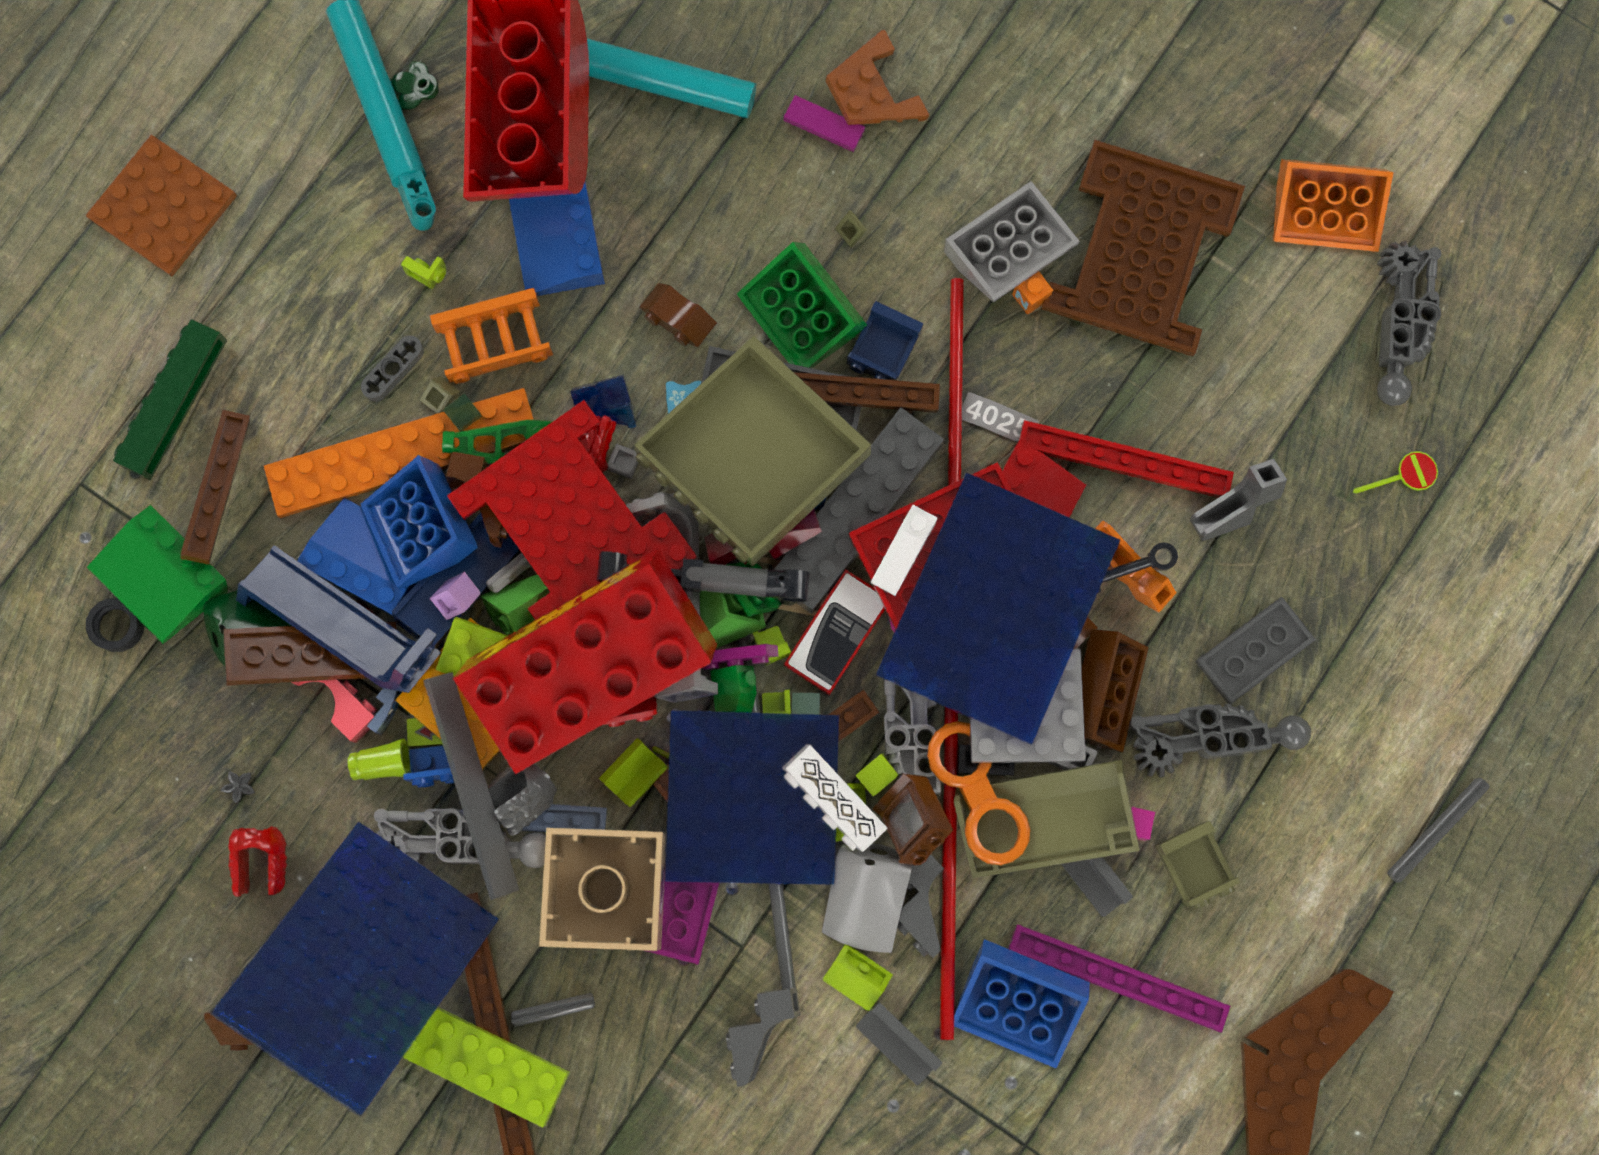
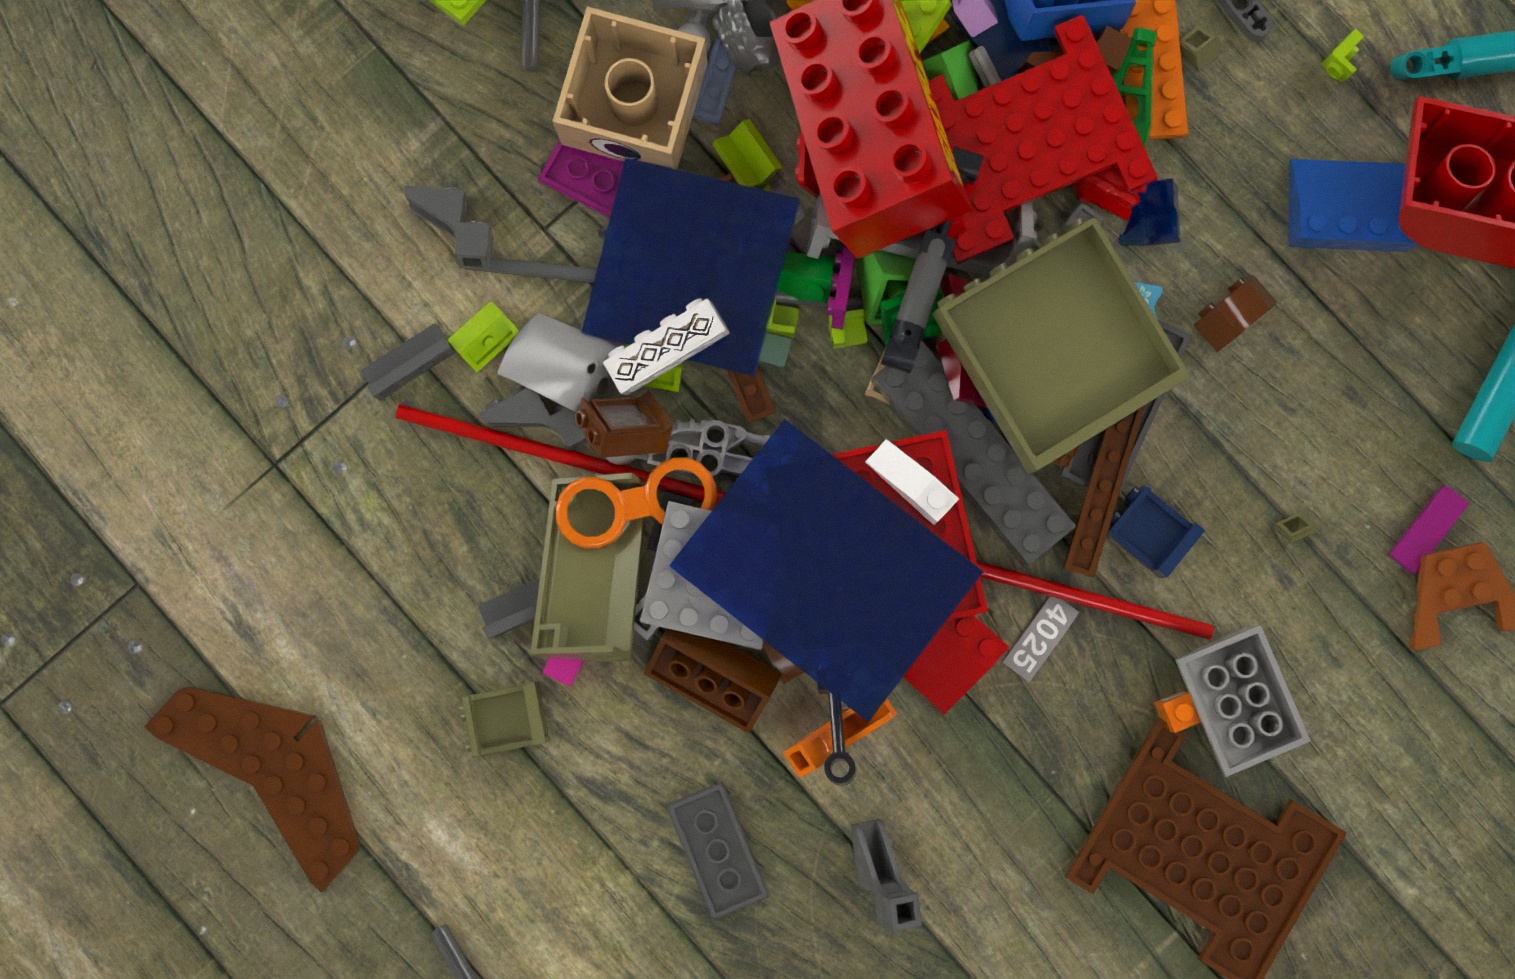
camera: 110 degrees right, 5 degrees up
orange fence [430,288,553,384] -> none
clear green tile [443,394,482,431] -> none
green slope [737,242,867,368] -> none
slope [783,570,885,695] -> none
lime panel [856,753,898,797] -> none
blue slope [954,939,1090,1068] -> none
magenta tile [1008,924,1231,1033] -> none
red plate [1019,420,1234,498] -> none
dark grey arm [1129,704,1311,778] -> none

